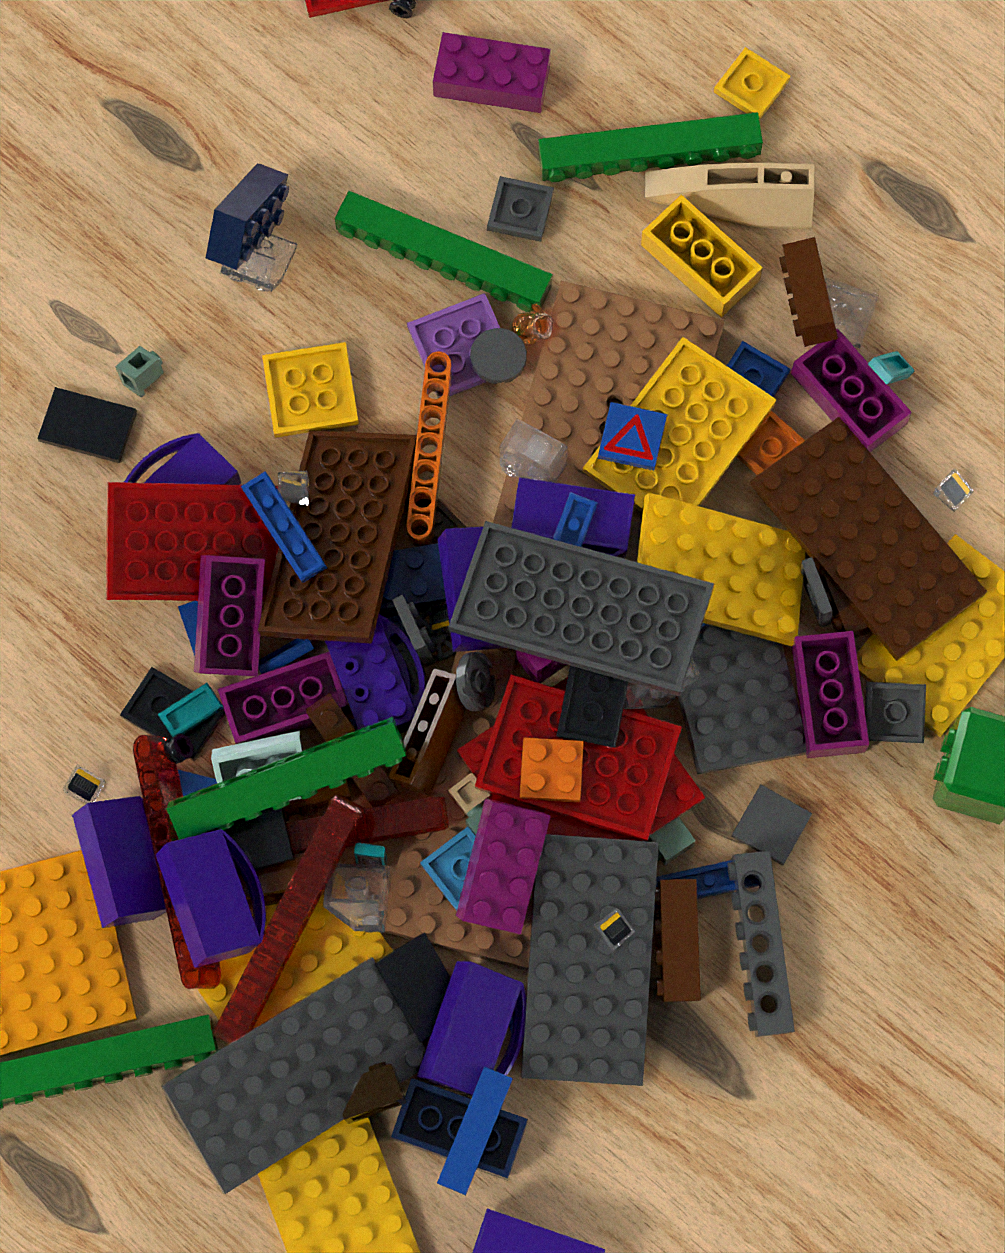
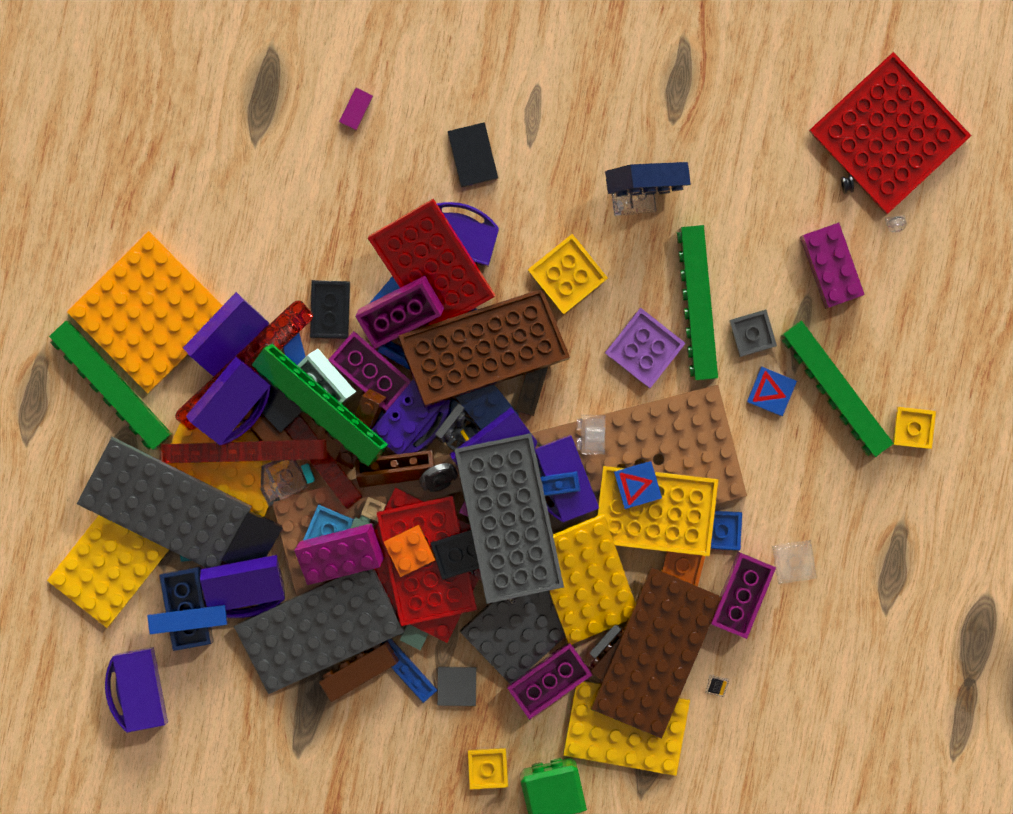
camera: 60 degrees right, 15 degrees up
slope [63,764,106,804] -> none
sand green brick [115,346,164,397] -> none
teal tile [158,683,224,737] -> none
black bush [164,734,194,764] -> none
blue tile [241,471,327,583] -> none
clear slope [278,471,309,505] -> none
dark brown slope [342,1062,407,1124] -> none
orange beam [406,351,452,547] -> none
dark grey tile [470,328,527,384] -> none
clear orange animal [512,304,554,344] -> none
slope [593,907,635,951] -> none
yellow brick [641,195,763,318] -> none
tan wedge [645,163,815,229] -> none
dark grey brick [727,850,795,1037] -> none
reddish brown brick [779,237,838,347] -> none
dark grey tile [865,682,926,743] -> none
teal tile [868,351,915,385] -> none
none -> yellow plate [468,748,508,789]
none -> blue tile [747,367,797,416]

